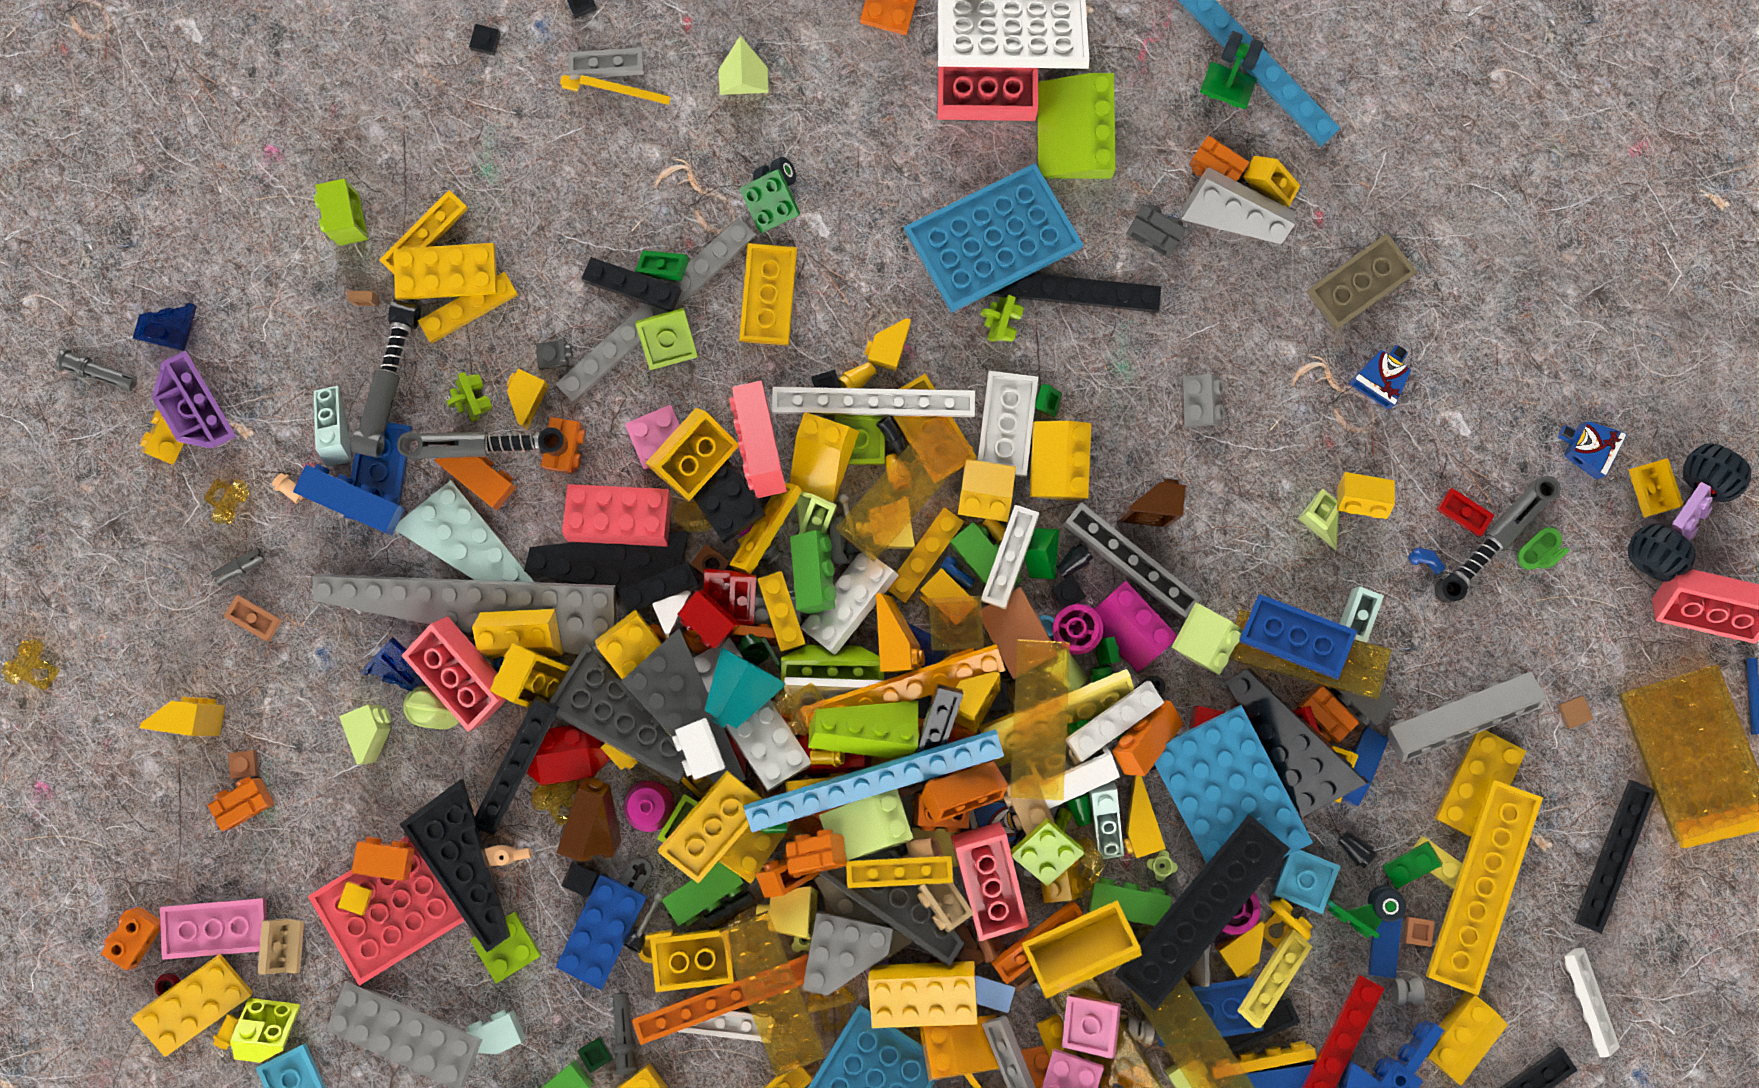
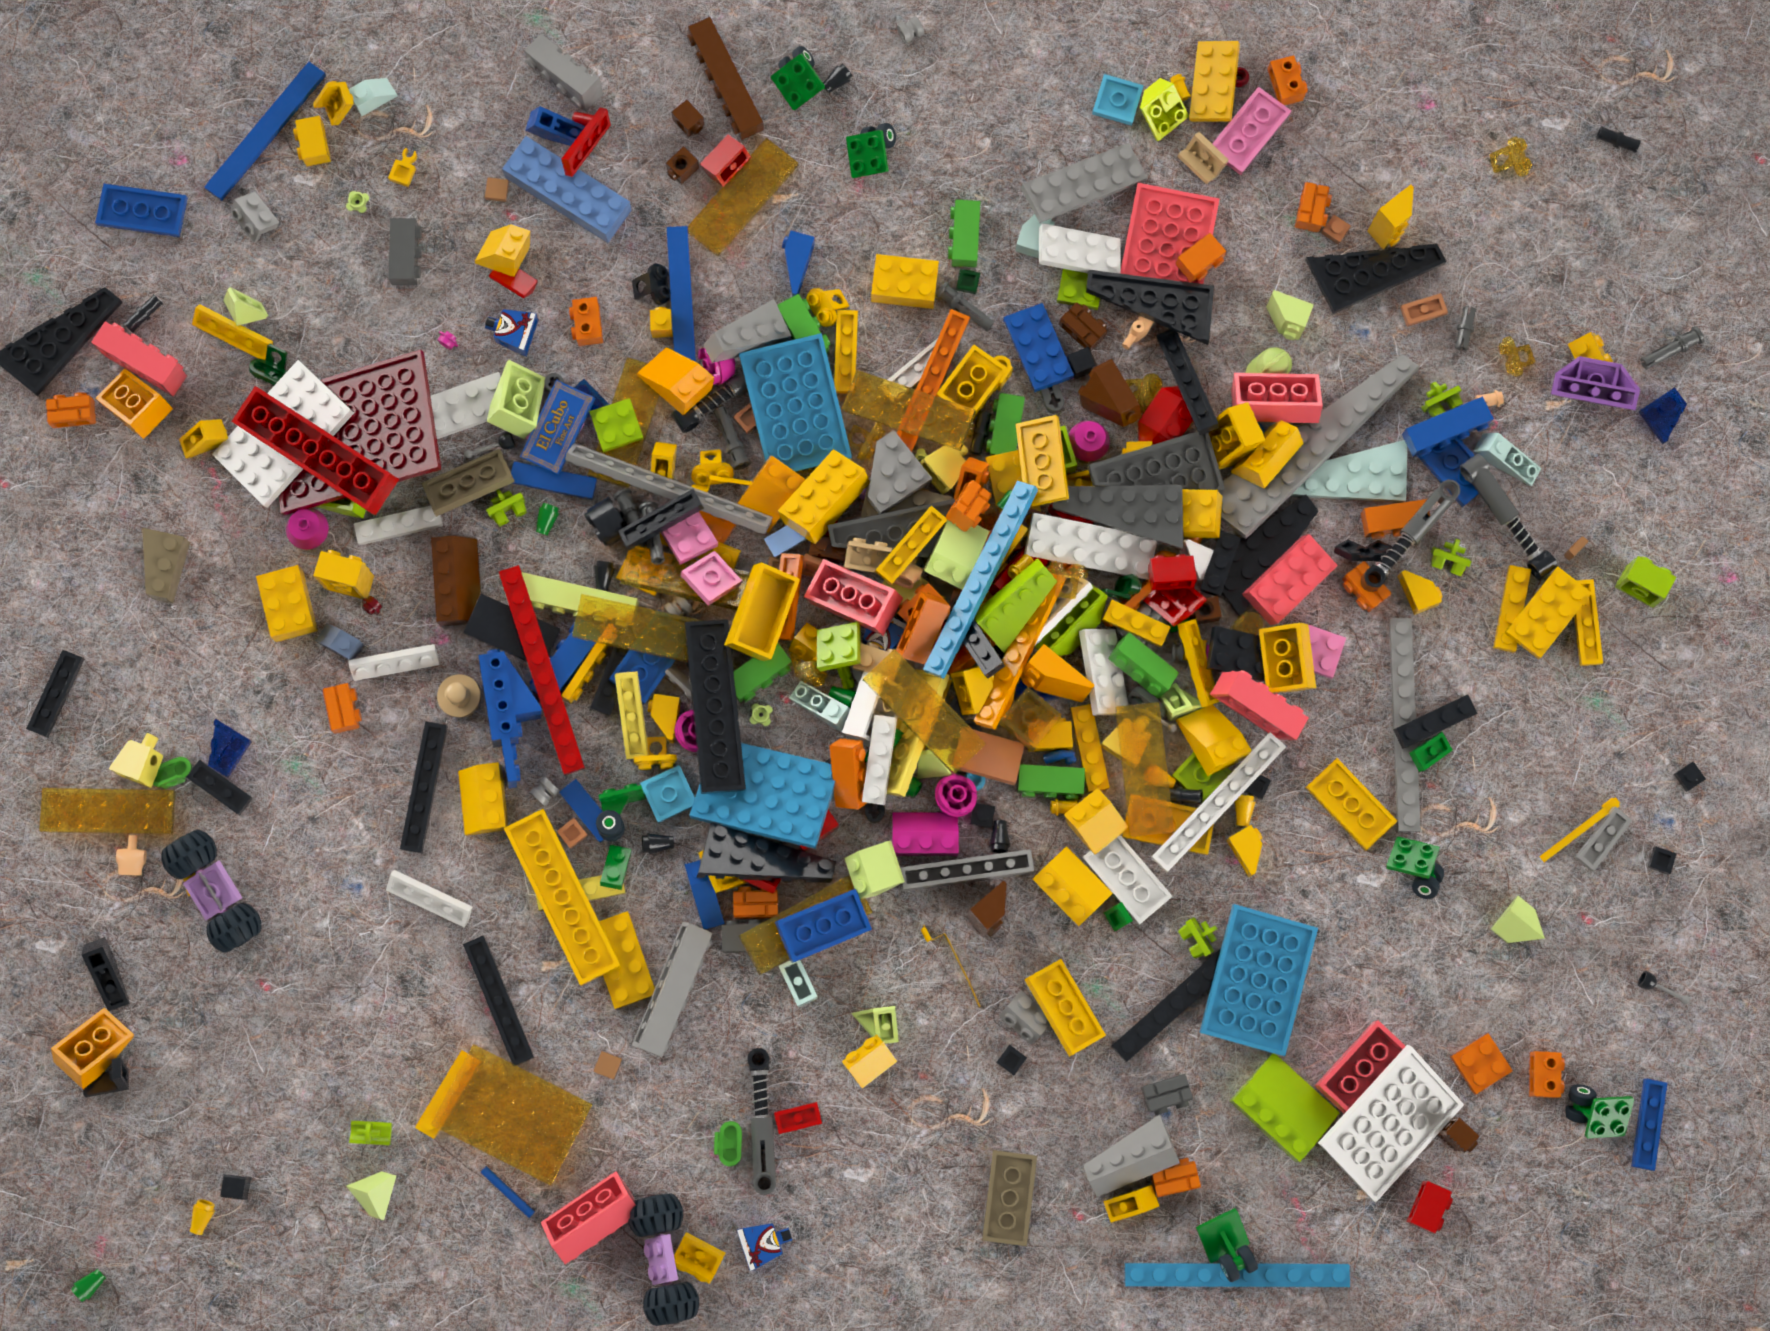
camera: 130 degrees right, 5 degrees down
yellow tile [338,882,373,915] -> none
clear blue wing [360,637,422,691] -> none
dark grey bracket [536,337,573,370] -> none
hinge [622,893,664,953] -> none
lime plate [635,308,698,370] -> none
white slope [672,718,725,780] -> none
teal slope [705,647,786,729] -> none
white plate [981,505,1040,610] -> none
green slope [1024,528,1059,580] -> none
green plate [1095,637,1120,666] -> none
yellow slope [1123,775,1166,858] -> none
torso [1348,345,1411,410] -> none
blue arm [1408,548,1446,575] -> none
none -> yellow piece [921,925,980,1008]
none -> black plate [996,1044,1027,1076]
none -> yellow plate [1024,959,1106,1057]
none -> white plate [1039,223,1121,274]
none -> reddish brown brick [1058,302,1108,351]
none -> black wing [1305,243,1447,314]
none -> black tile [1334,539,1392,561]
none -> lime hips [1421,382,1463,417]

